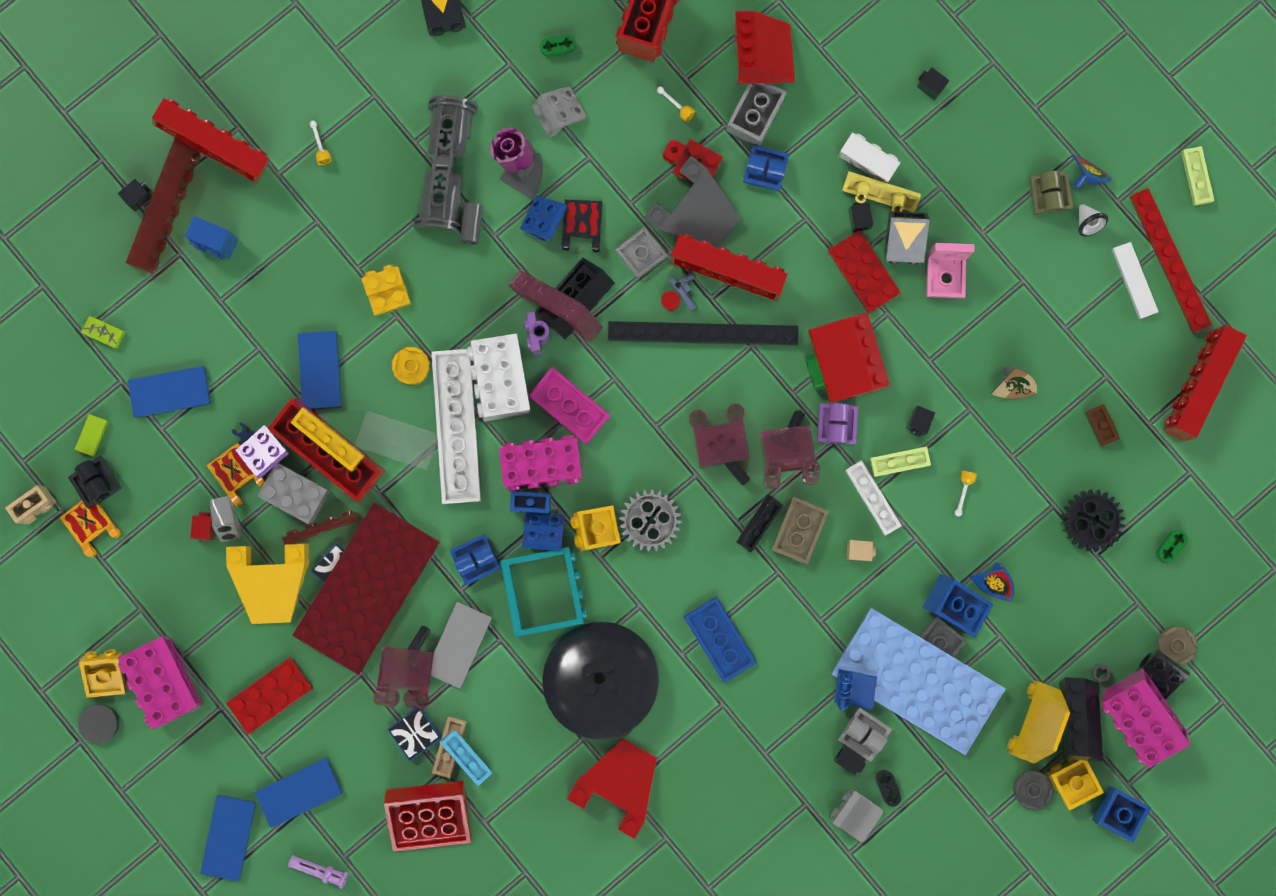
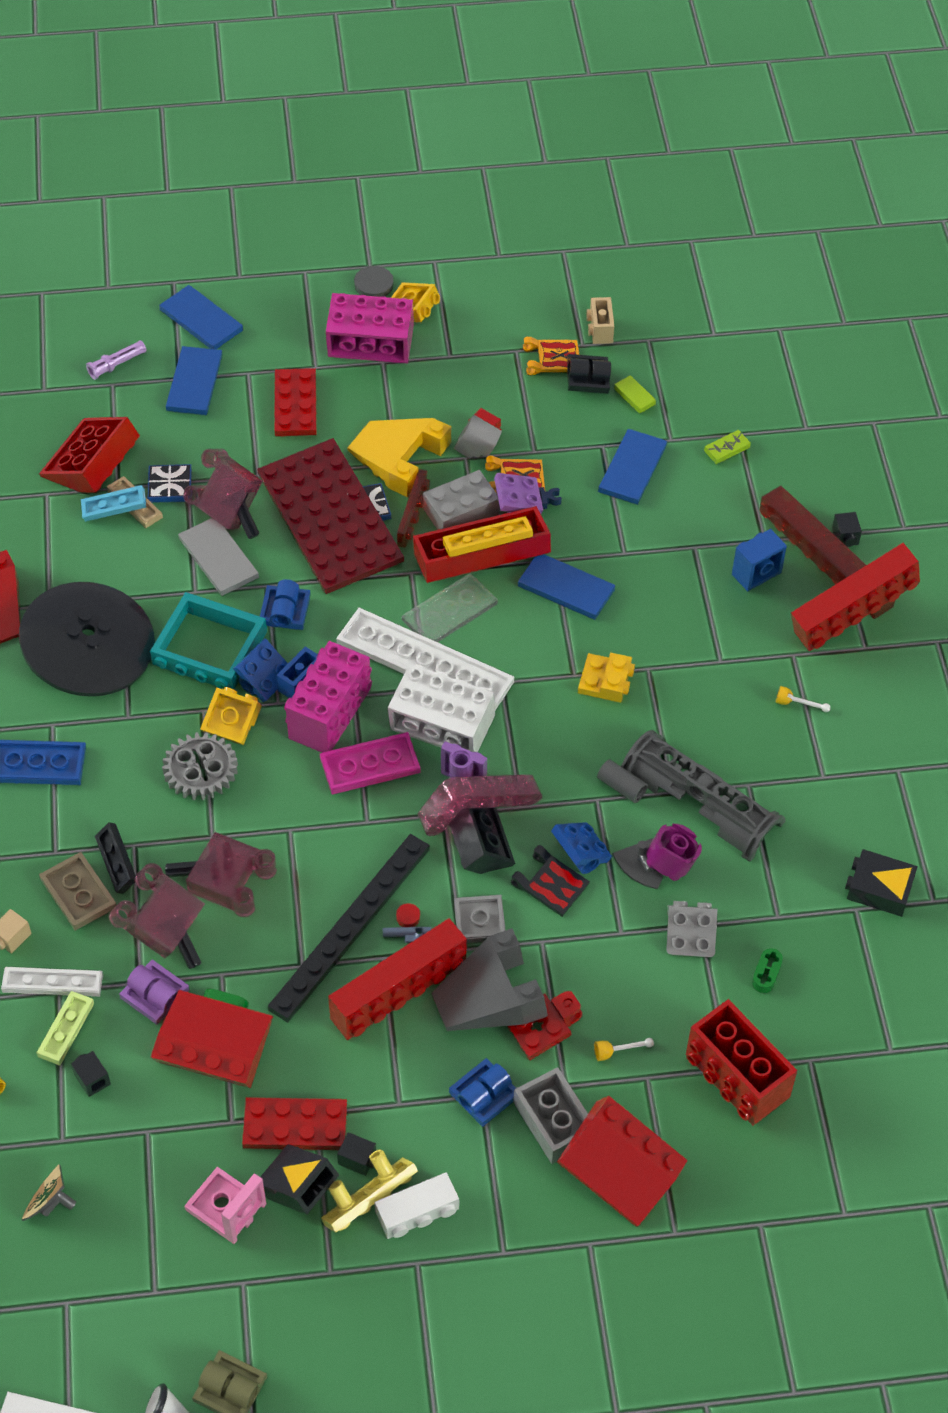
camera: 125 degrees right, 30 degrees down
yellow tile [392,347,430,385] -> none
black brick [917,67,950,101] -> none

